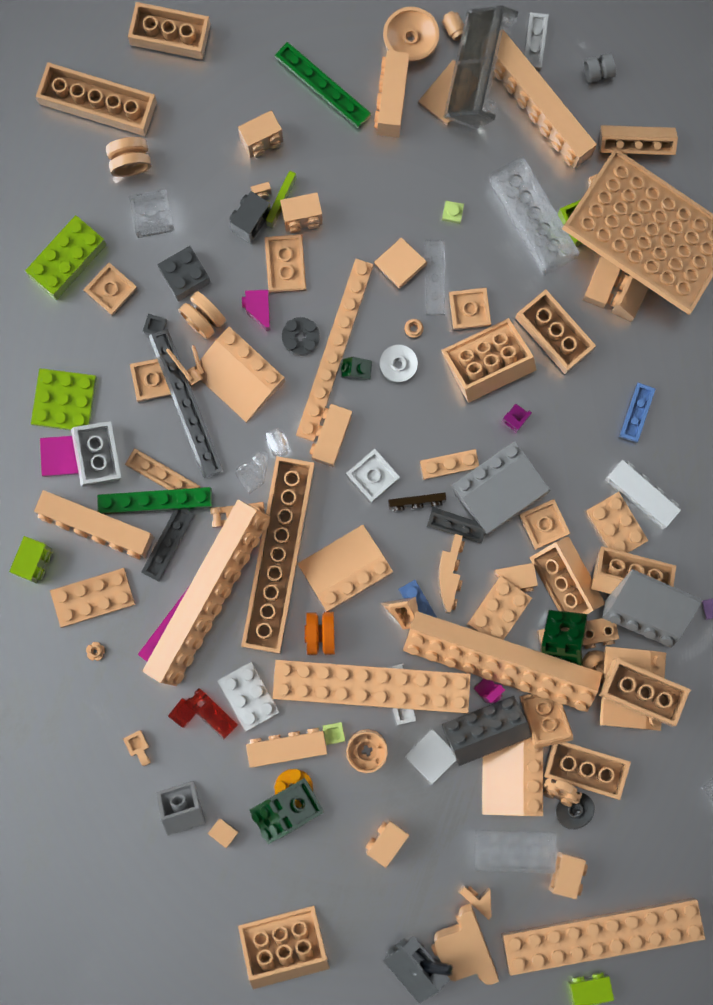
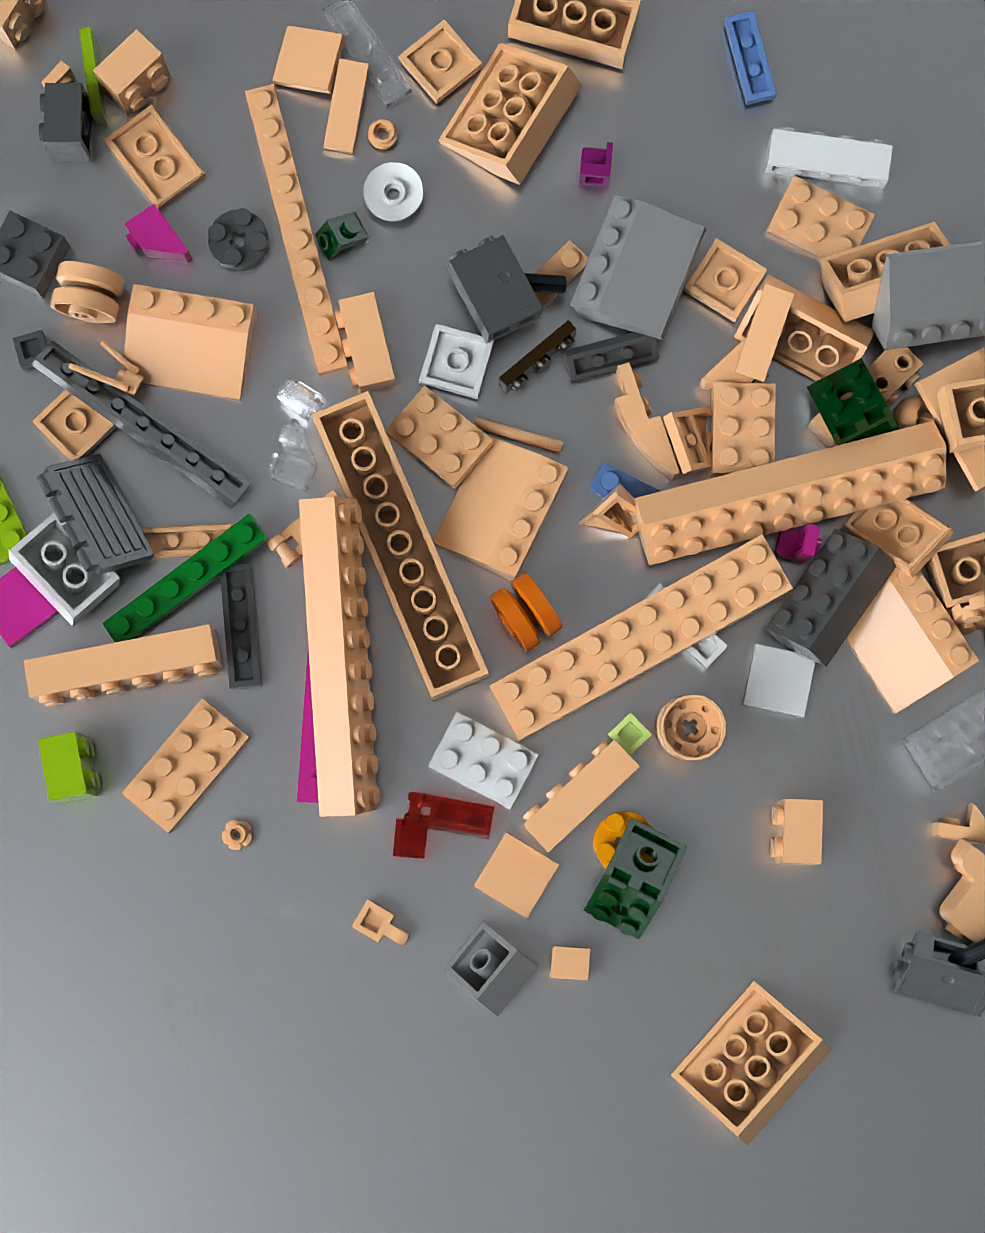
camera: 30 degrees left, 0 degrees up
none -> dark grey hinge [37,454,155,575]
none -> light nougat tile [323,58,370,154]
none -> light nougat plate [385,385,494,489]
none -> dark grey piece [447,235,567,344]
none -> light nougat bar [474,416,564,453]
none -> light nougat tile [474,833,559,918]
none -> light nougat wing [663,406,712,474]
none -> light nougat tile [735,284,795,382]

